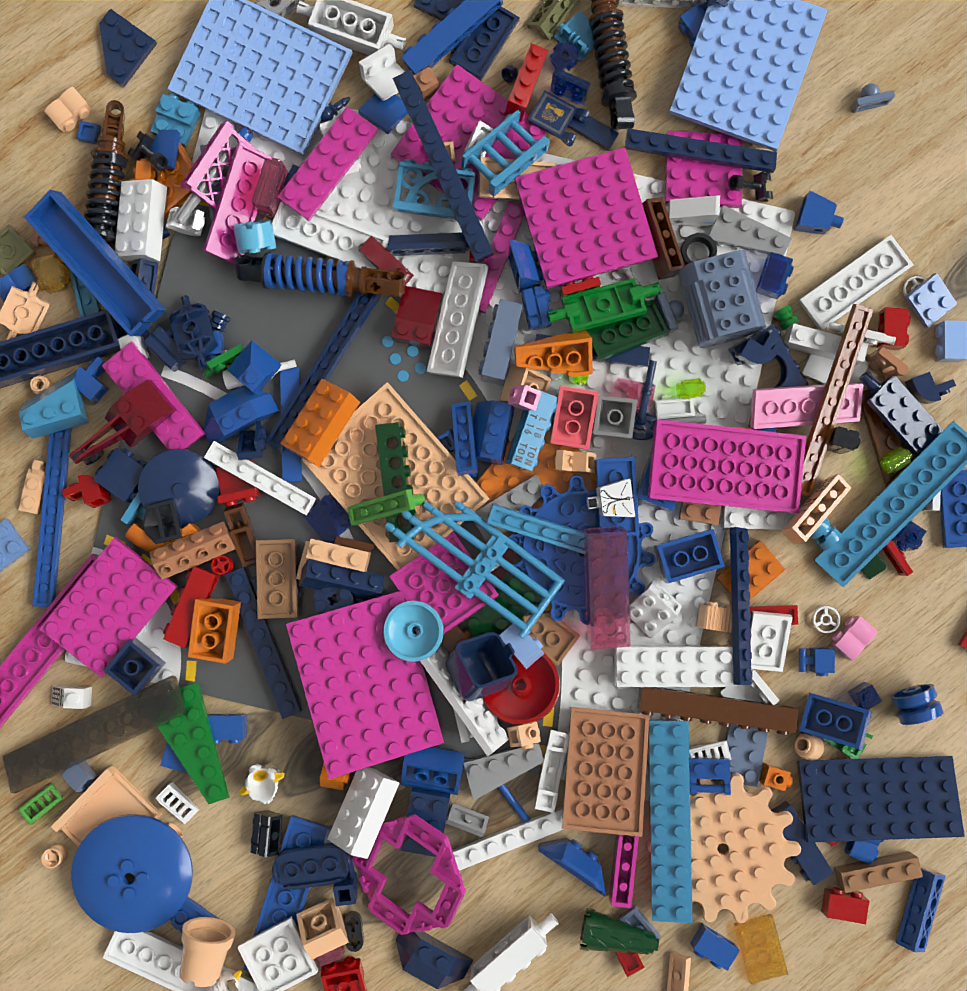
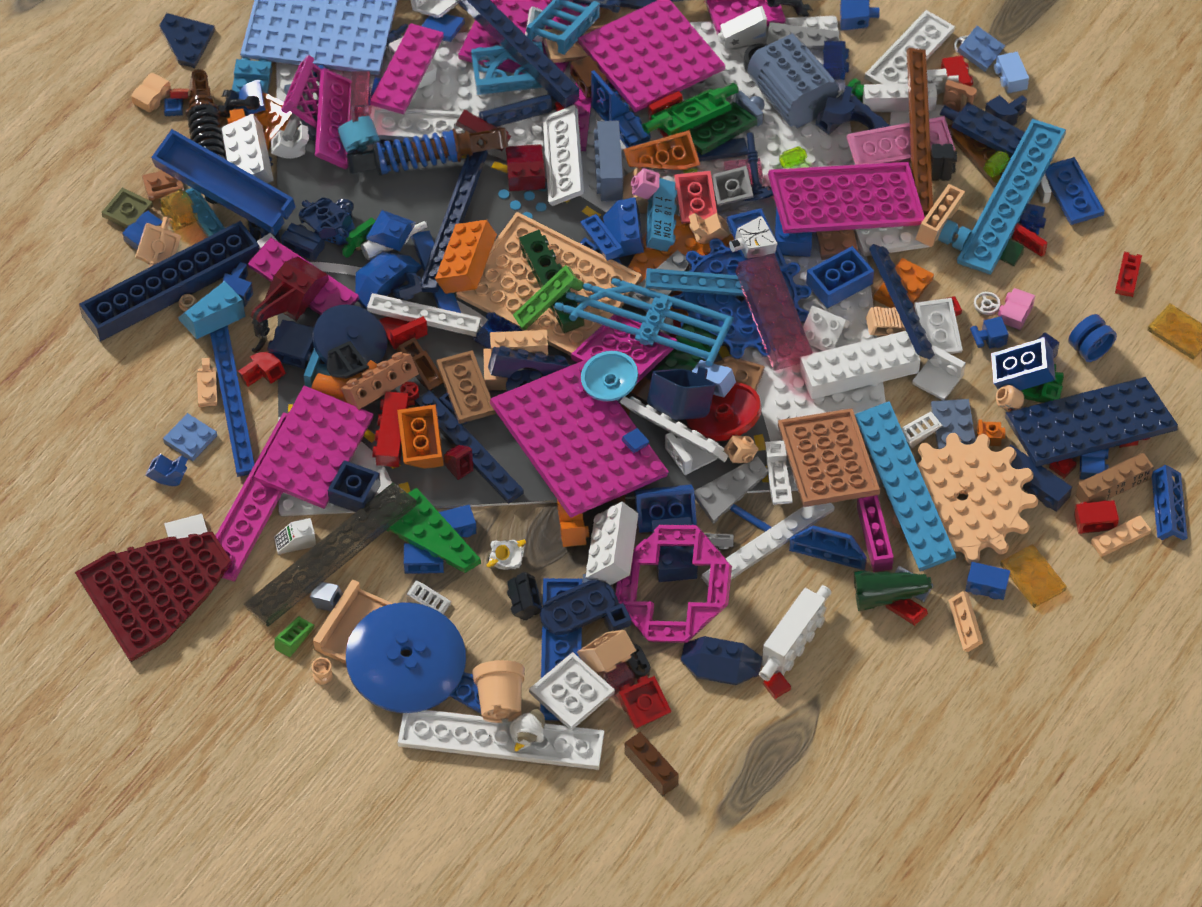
camera: 15 degrees left, 30 degrees down
reddish brown brick [637,687,799,735] -> none
reddish brown brick [642,197,685,280] -> none
blue plate [690,757,731,795] -> none
none -> red tile [170,89,190,99]
none -> dark red slope [444,445,473,480]
none -> reddish brown brick [570,55,607,99]
none -> blue tile [622,428,649,453]
none -> light nougat plate [1091,515,1151,557]

